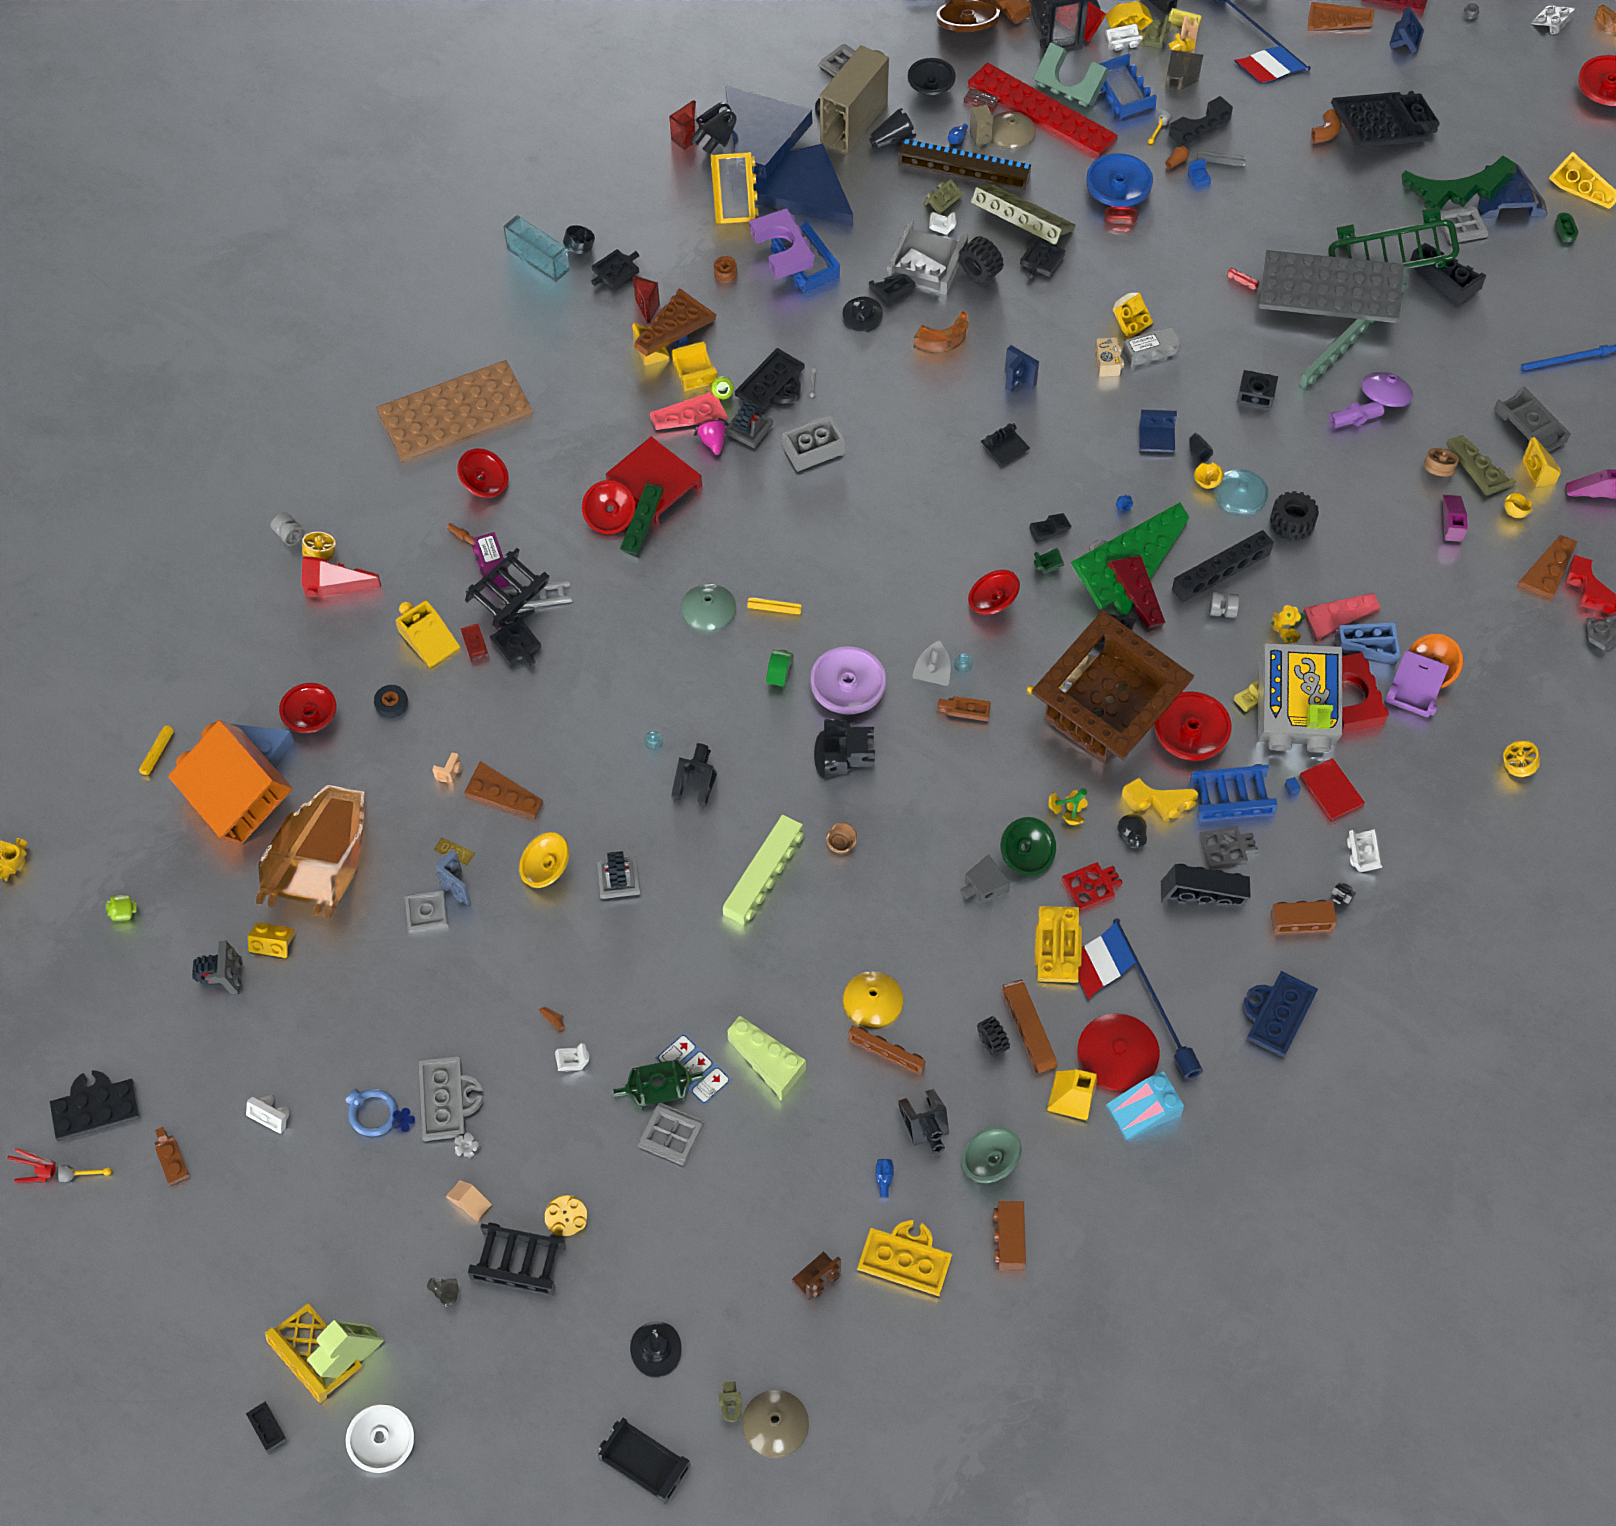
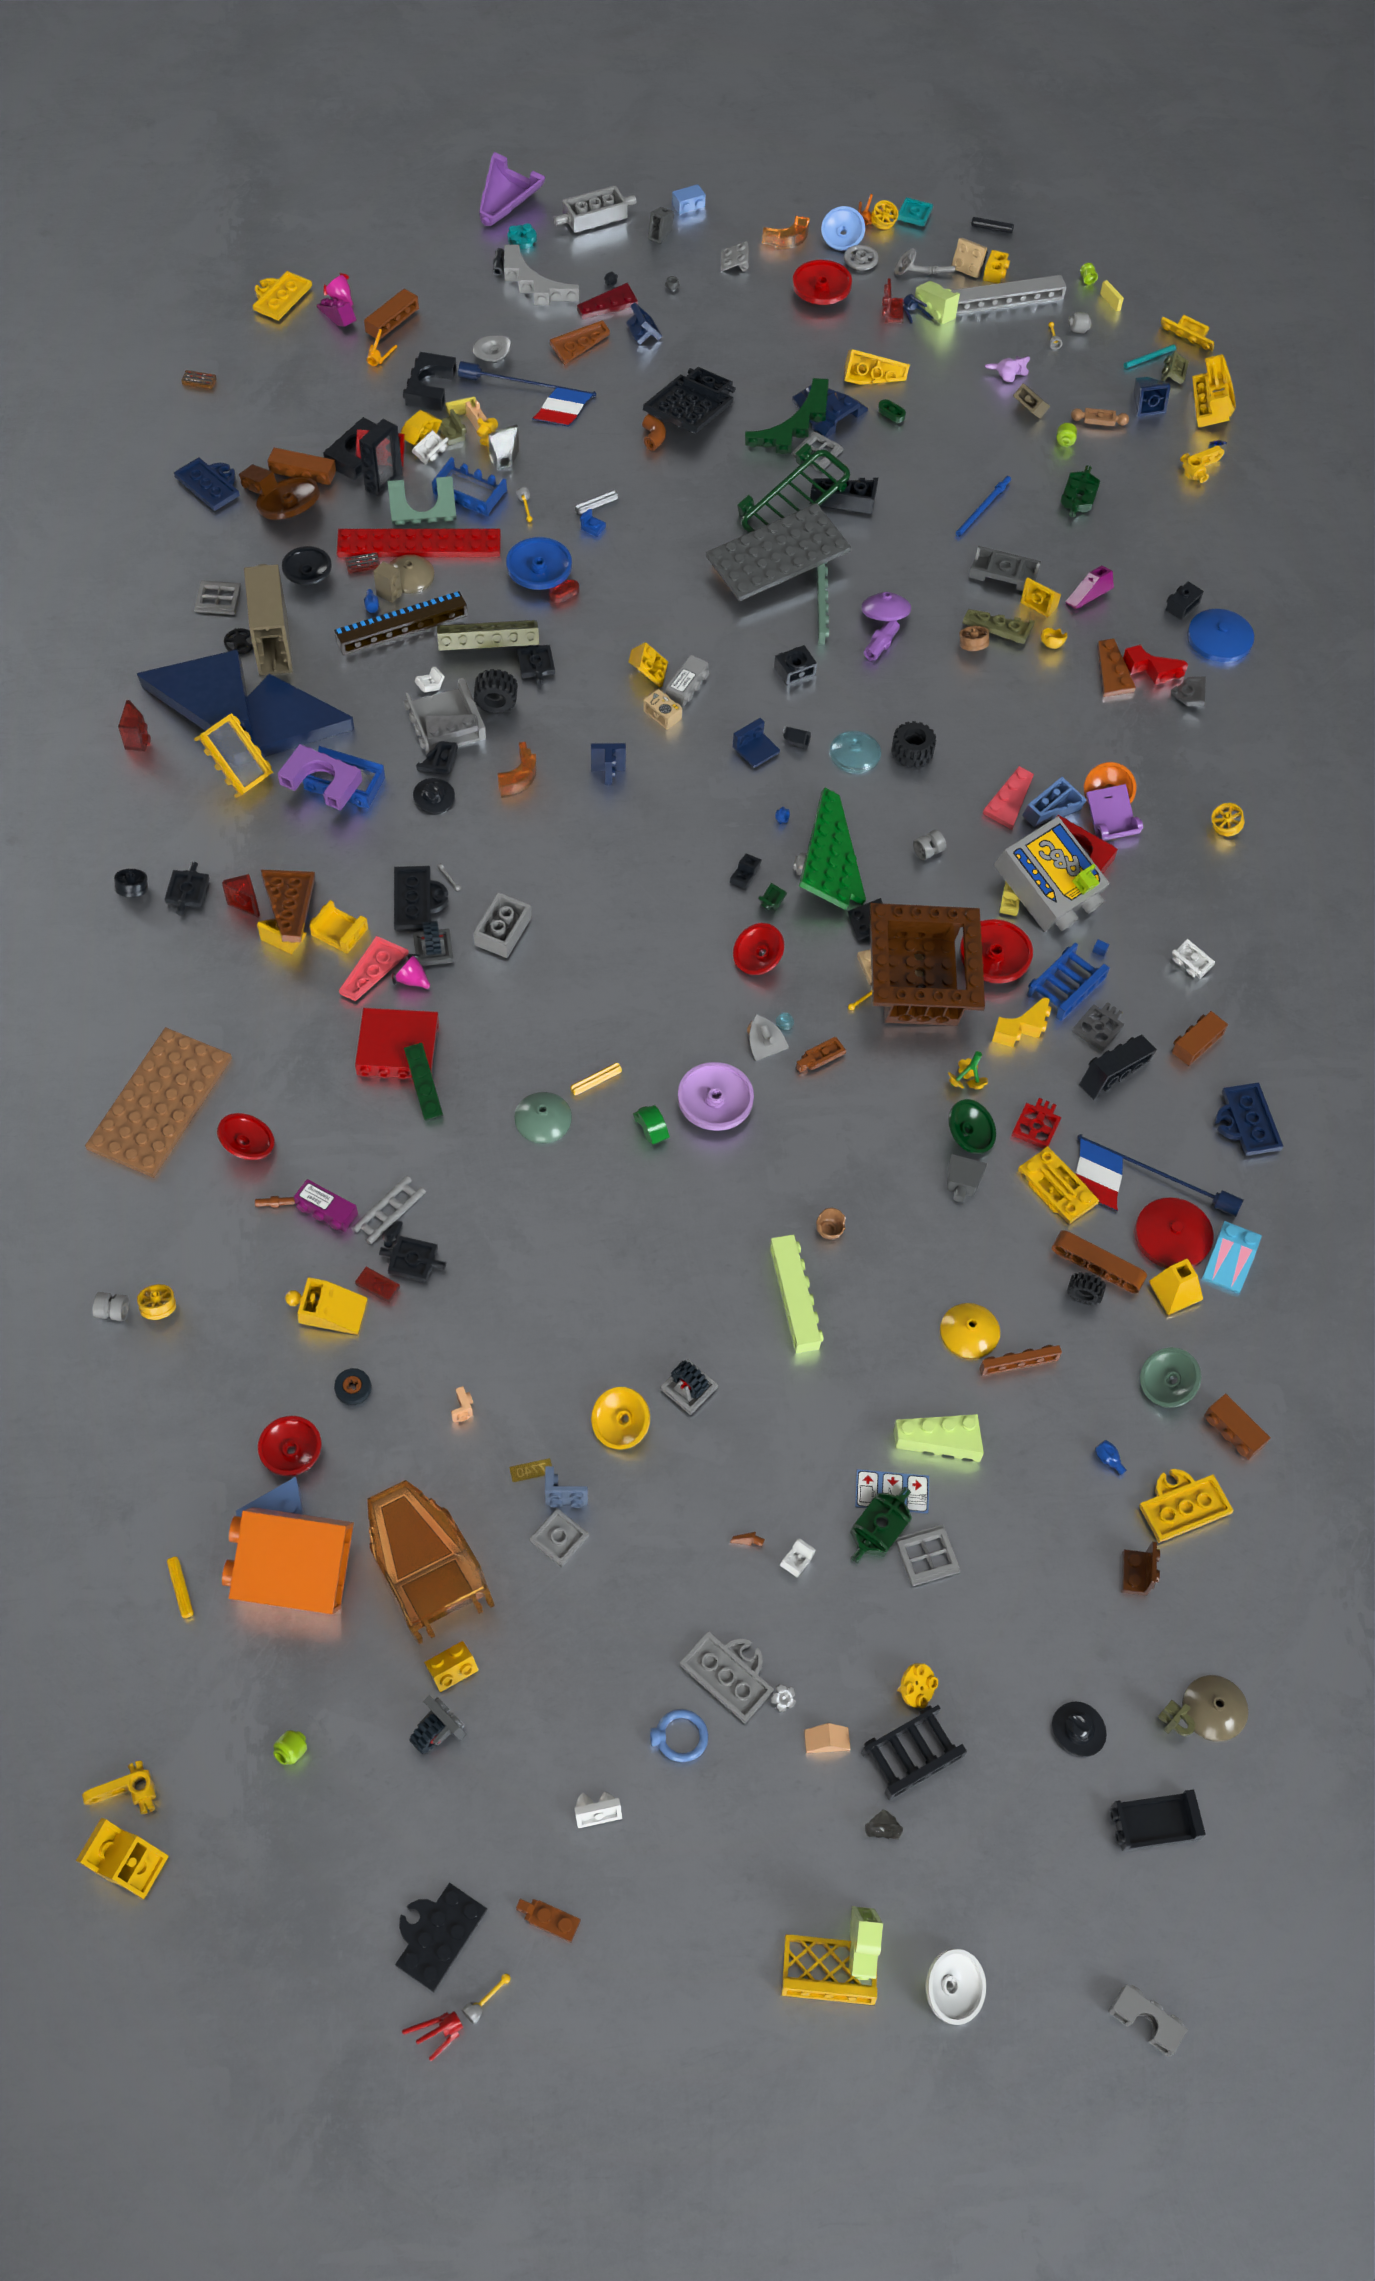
camera: 45 degrees left, 0 degrees up
black plate [246,1401,287,1453] -> none
wedge [302,556,381,597] -> none
clear blue plant [392,1108,415,1132] -> none
dark orange wing [464,761,543,819] -> none
black fence [465,548,550,630] -> none
clear light blue brick [503,215,570,282] -> none
red dish [582,480,636,535] -> none
clear light blue plate [644,731,663,749] -> none
black piece [671,743,718,806] -> none
black piece [690,102,737,155] -> none
lime head [711,376,734,400] -> none
dark orange wheel [714,256,738,282] -> none
black piece [814,718,875,780] -> none
black cone [869,108,916,149] -> none
black piece [898,1089,949,1154] -> none
olive bracket [923,179,963,214] -> none
black hinge [981,423,1030,465] -> none
dark red wing [1107,556,1166,628] -> none
black hair [1117,814,1147,849] -> none
dark orange cone [1165,145,1189,169] -> none
black arch [1169,96,1233,146] -> none
black brick [1172,530,1274,603] -> none
yellow hair [1194,462,1224,489] -> none
axle [1227,268,1259,290] -> none
yellow plant [1271,605,1305,643] -> none
red tile [1299,758,1365,821] -> none
black plate [1331,883,1356,905] -> none
magenta slope [1442,495,1468,542] -> none

